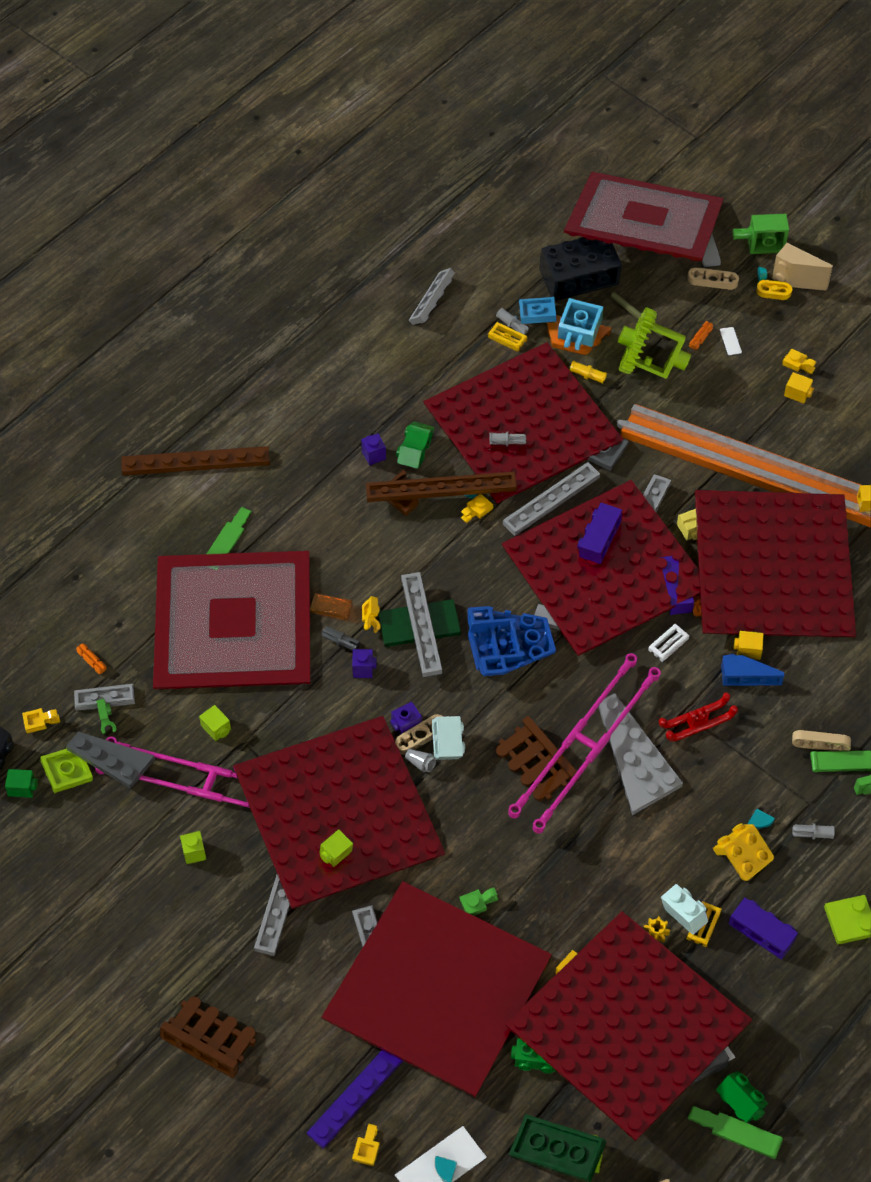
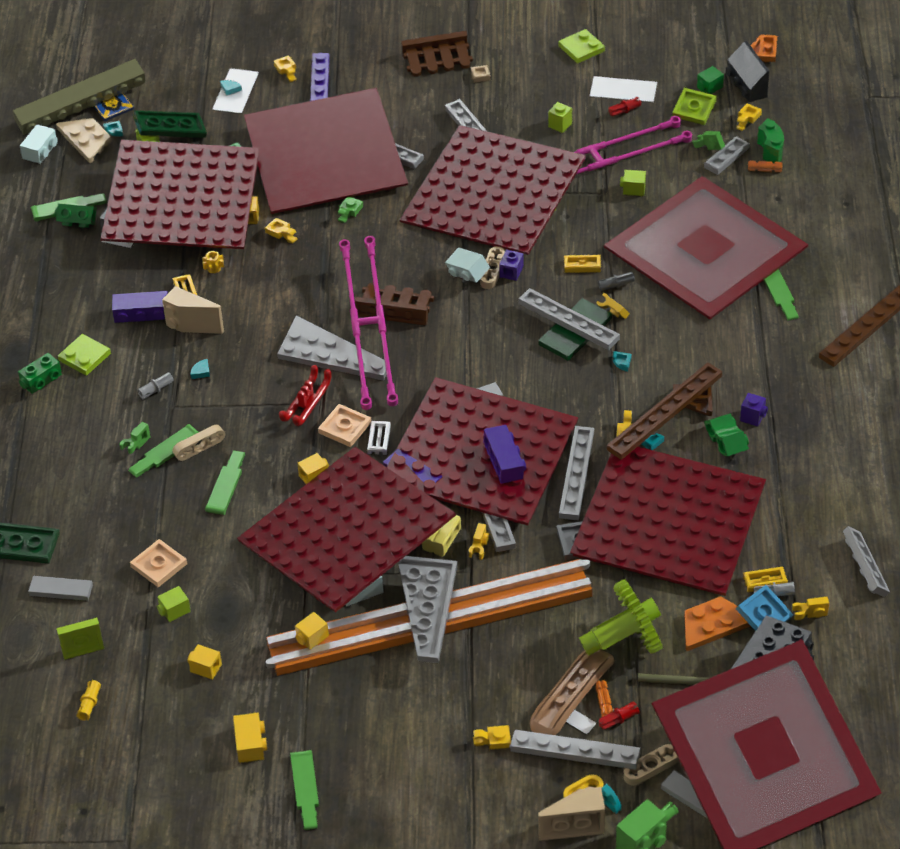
camera: 140 degrees right, 10 degrees down
dark grey wing [66,732,155,789] -> none
clear orange tile [310,593,353,620] -> none
lime brick [320,830,353,867] -> none
dark purple brick [352,649,377,678] -> none
light grey cone [405,748,436,772] -> none
blue wedge [468,606,556,676] -> none
light grey axle [490,432,526,446] -> none
medium azure hinge [558,298,603,351] -> none
yellow pin [570,361,607,384] -> none
light aqua brick [661,884,708,935] -> none
yellow bracket [713,823,774,881] -> none
blue slope [721,654,784,686] -> none
yellow brick [784,372,814,404] -> none
none -> tan slope [162,286,224,334]
none -> bright green piece [205,450,245,515]
none -> yellow plate [265,218,297,243]
none -> light nougat plate [318,404,371,447]
none -> light grey wing [398,556,457,663]
none -> yellow plate [469,523,489,560]
none -> tan tile [471,65,490,83]
none -> light grey plate [510,730,641,770]
none -> medium nougat piece [530,650,614,735]
none -> lime plate [559,29,605,64]
none -> yellow tile [564,255,601,273]
none -> white sticker [590,76,657,102]
none -> red axle [598,701,639,730]
none -> red axle [608,96,641,117]
none -> teal tile [613,351,632,372]
none -> green brick [757,118,784,163]
none -> yellow plate [792,597,829,620]

